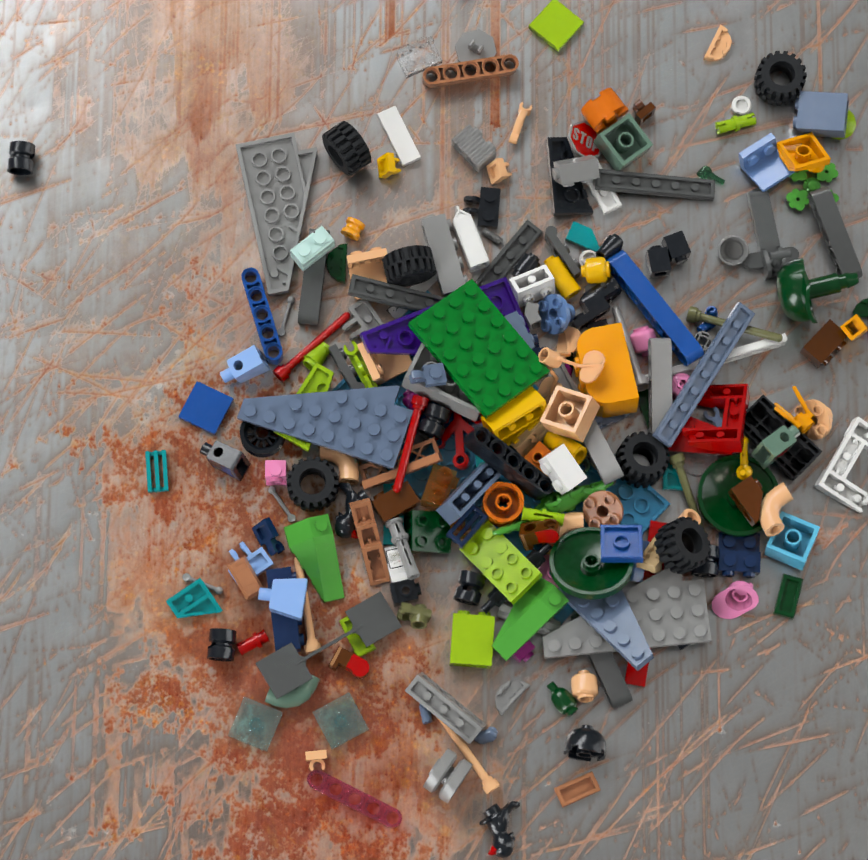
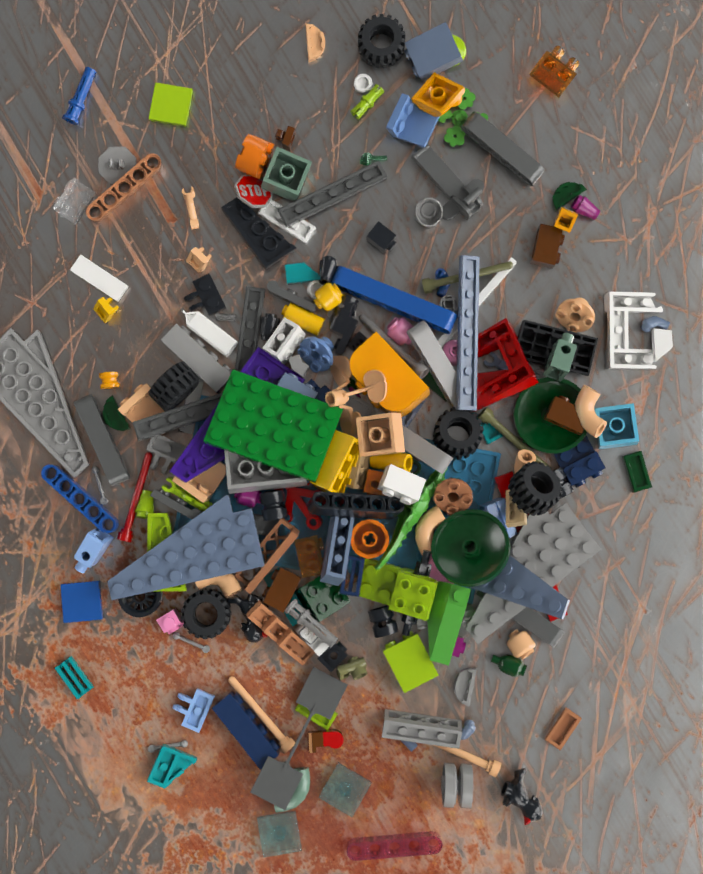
camera: 30 degrees left, 10 degrees up
torso [200,441,251,481] -> none
black wheel [207,628,237,662] -> none
nougat tile [227,556,263,601] -> none
red pin [236,629,270,656] -> none
dark blue plate [252,517,285,556] -> none
light blue torso [258,578,308,621] -> none
bright green wedge [284,514,345,603] -> none
light aqua brick [290,226,335,271] -> none
light nougat tile [305,750,328,771] -> none
black tyre [322,121,371,176] -> none
red piece [393,395,429,493] -> none
sand blue plate [409,363,447,387] -> none
light grey brick [451,124,496,173] -> none
reddish brown leg [519,519,560,551] -> none
lime pin [521,507,565,527] -> none
light grey brick [552,155,600,187] -> none
black cylinder [563,725,606,761] -> none
blue tile [600,525,643,563] -> none
black brick [645,245,672,278] -> none
bright pink piece [712,581,759,619] -> none
yellow piece [736,437,753,480] -> none
light orange plant [774,386,815,434] -> none
dark green piece [776,258,859,324] -> none

